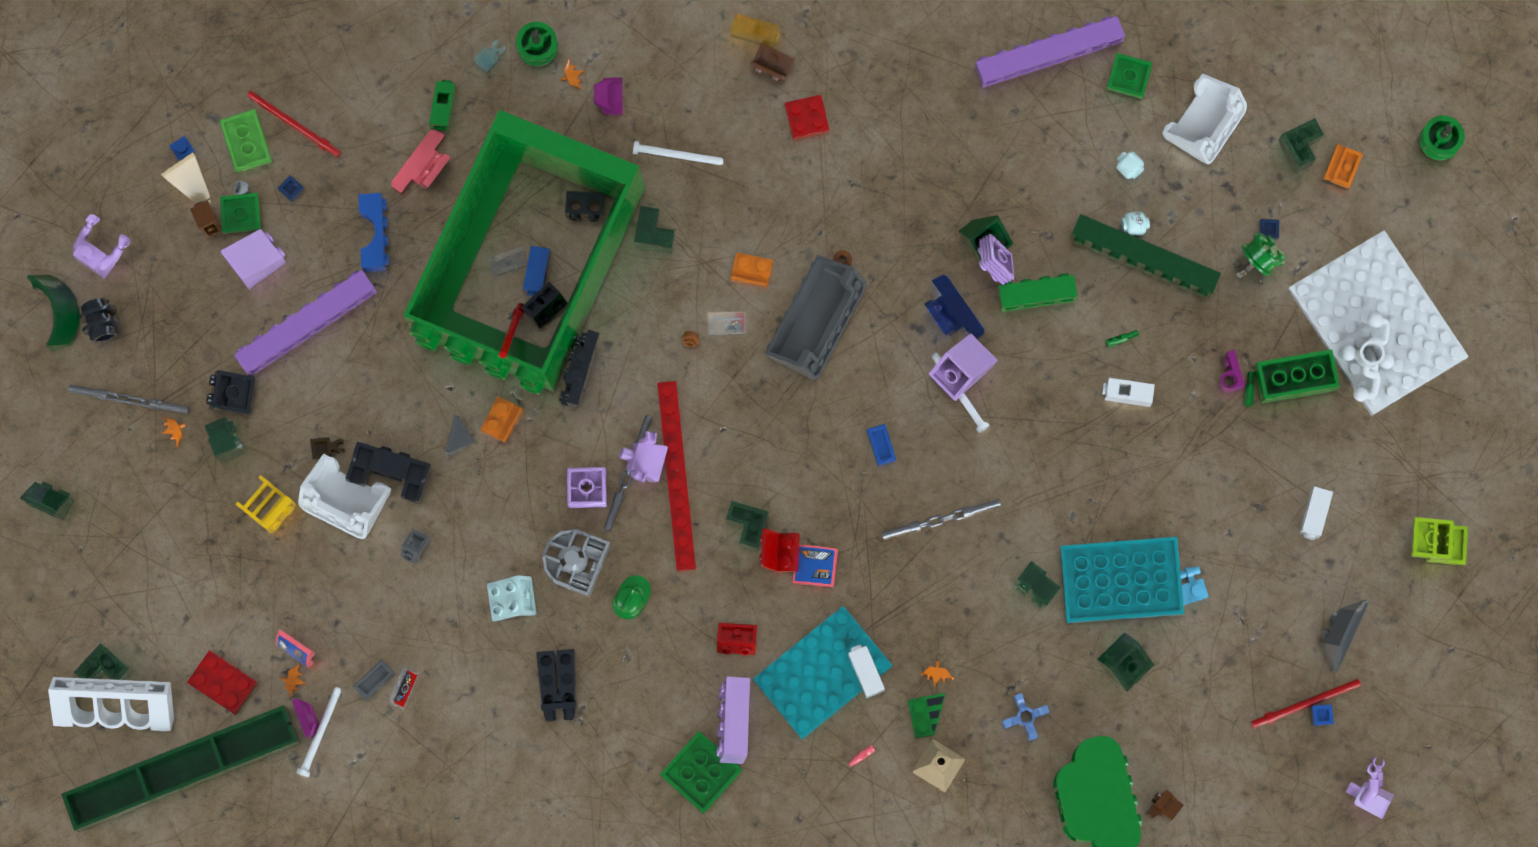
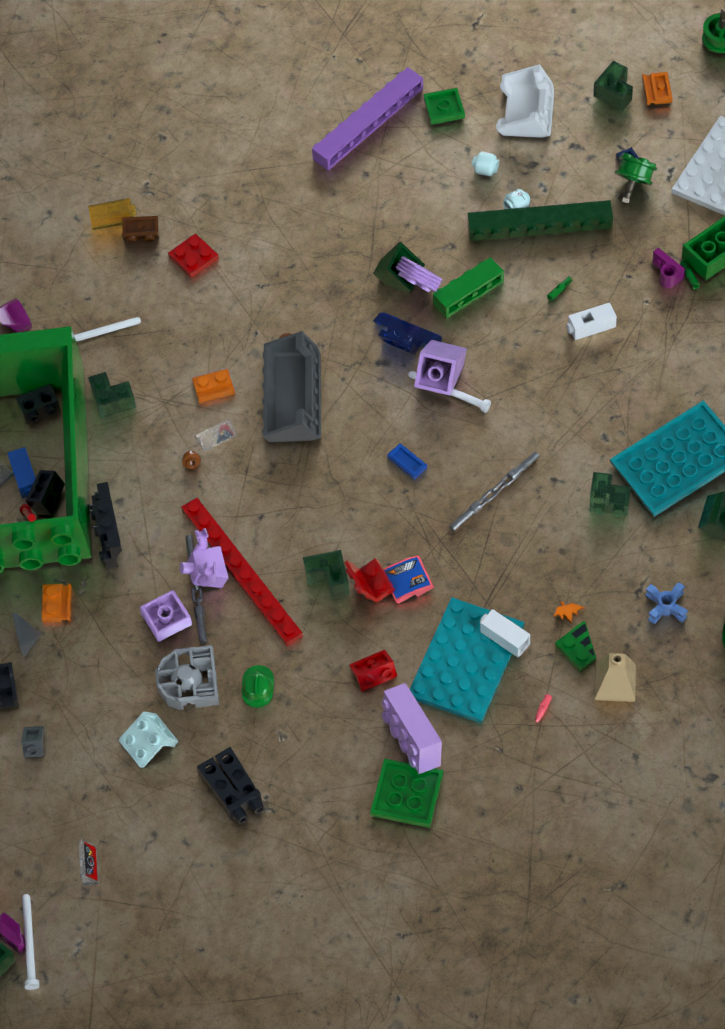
camera: 25 degrees left, 20 degrees down
dark grey tile [353,660,395,701] -> none

